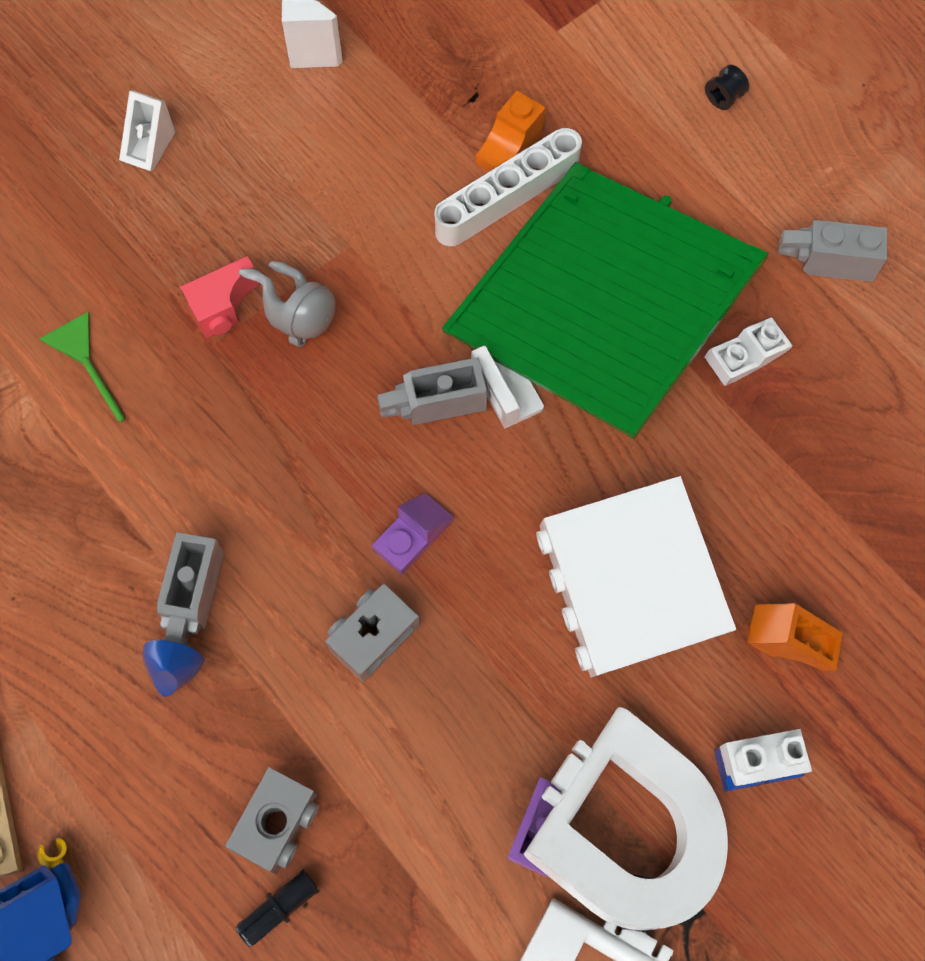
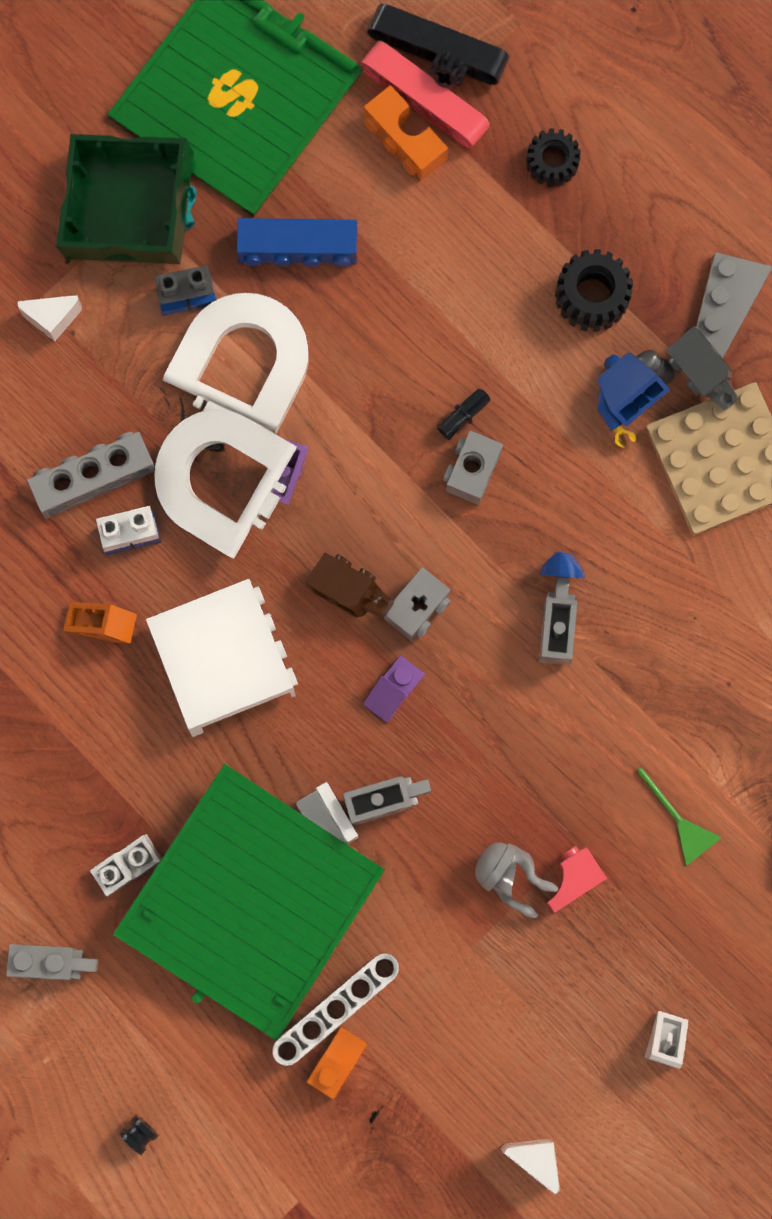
camera: 175 degrees right, 10 degrees up
none -> light grey brick [27,432,155,519]
none -> reddish brown hinge [305,552,394,618]

